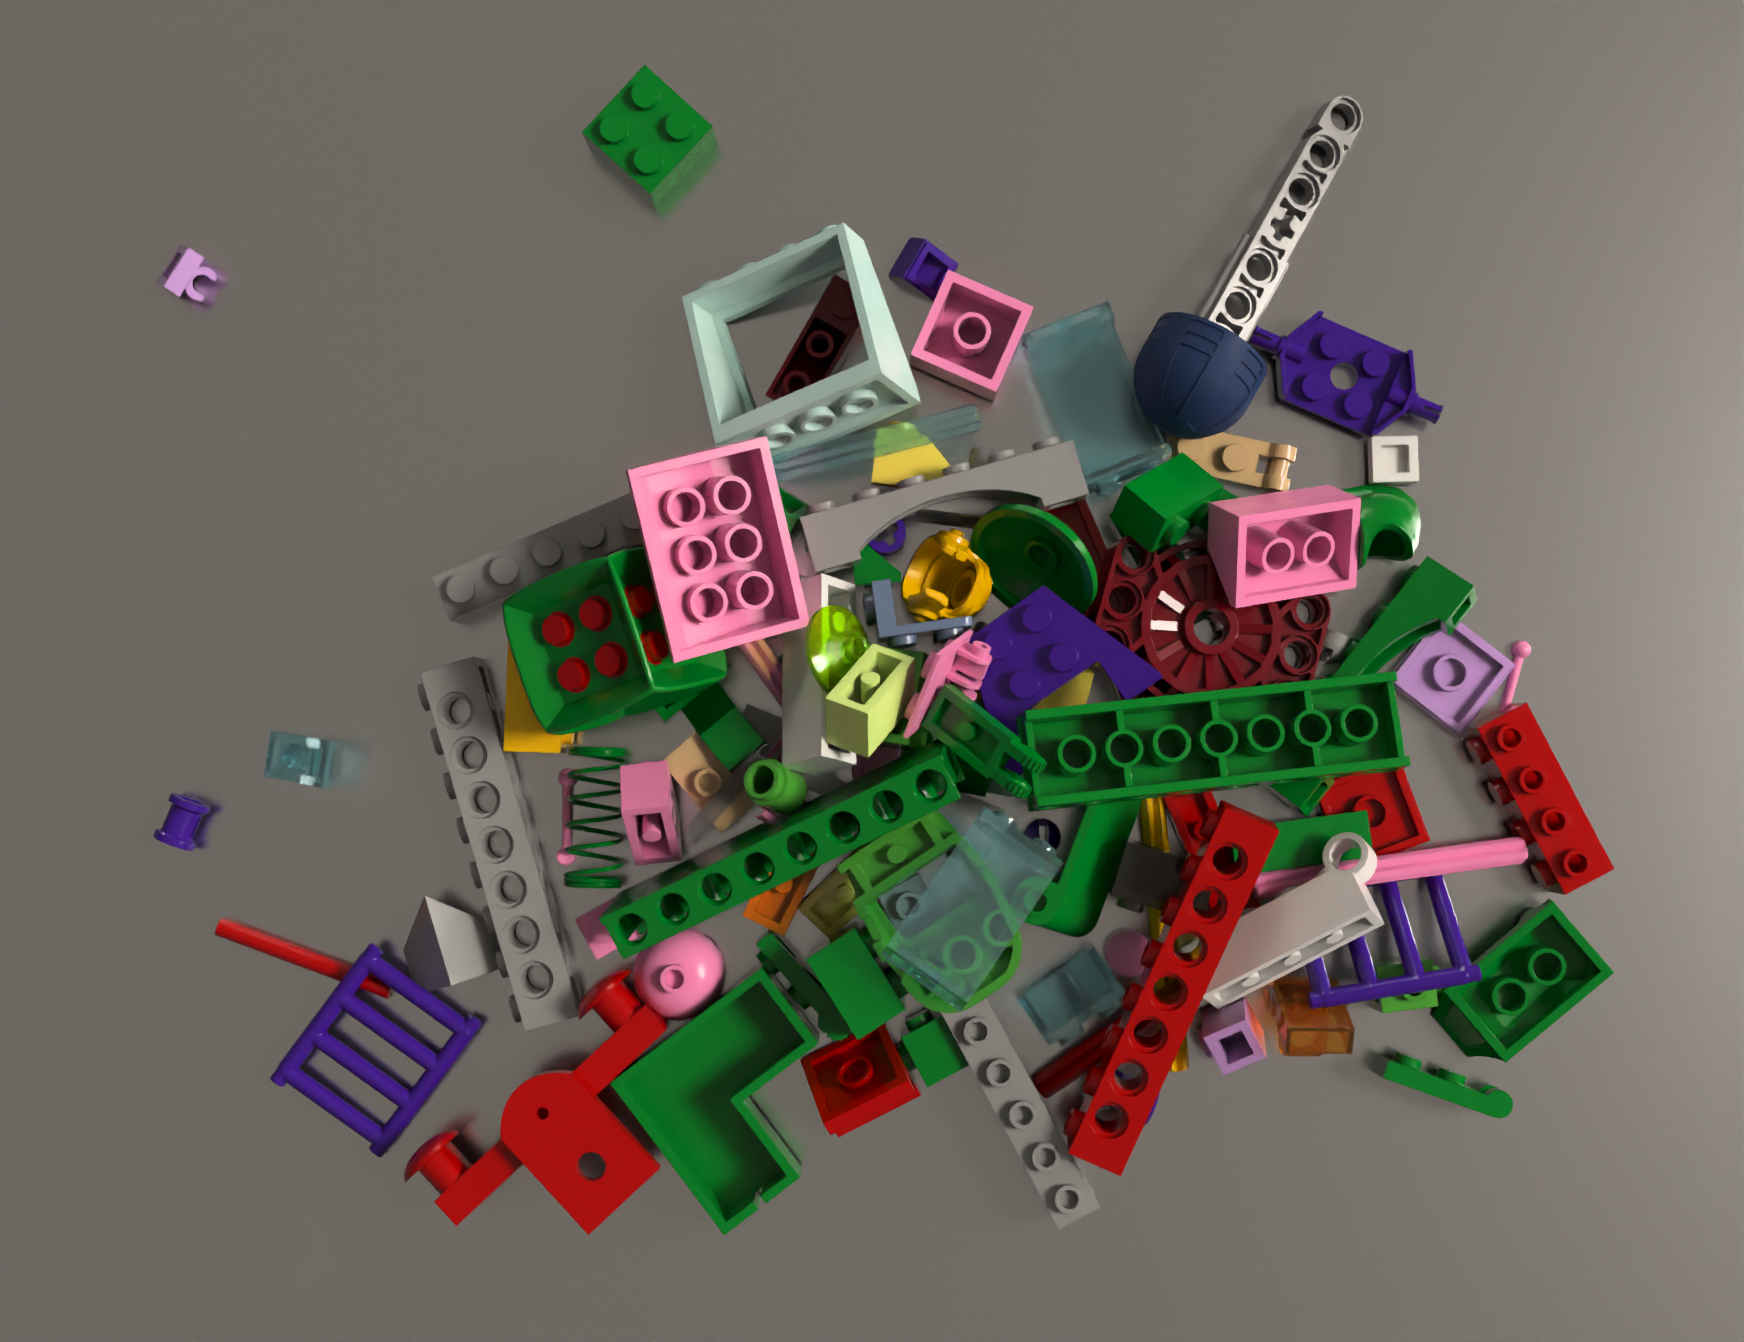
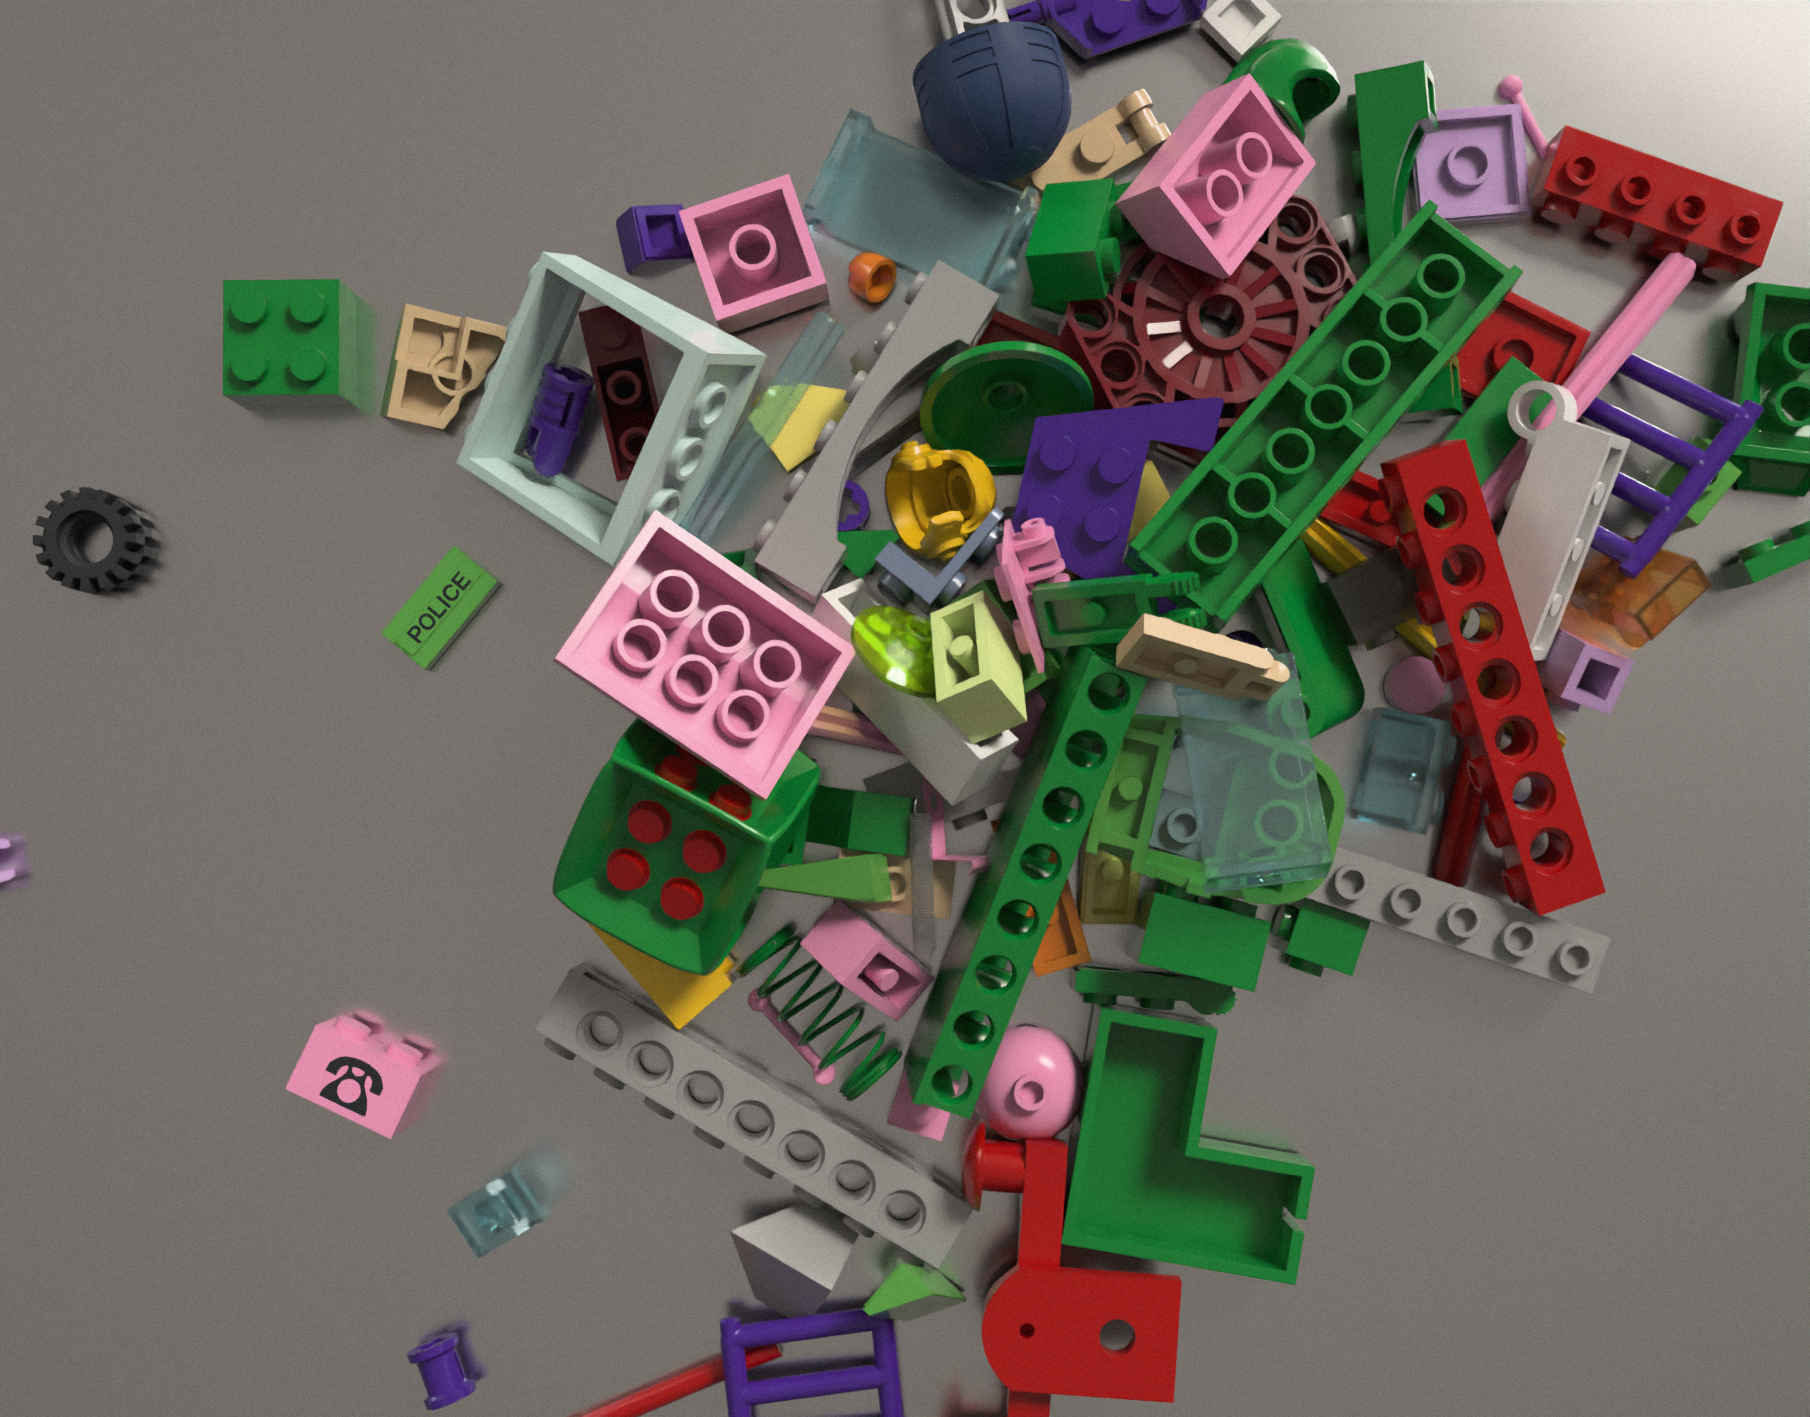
camera: 45 degrees left, 0 degrees up
light grey arch [432,493,643,624] -> none
bright green brick [744,758,807,814] -> none
red bracket [800,1023,921,1137] -> none
none -> black tyre [33,487,153,595]
none -> bright pink brick [285,1016,434,1139]
none -> tan slope [380,304,507,429]
none -> bright green tile [381,546,501,671]
none -> dark purple hinge [525,362,594,478]
none -> bright green slope [758,854,892,904]
none -> orange hinge [848,252,897,302]
none -> bright green slope [863,1263,967,1321]
none -> tan hinge [1116,613,1290,701]

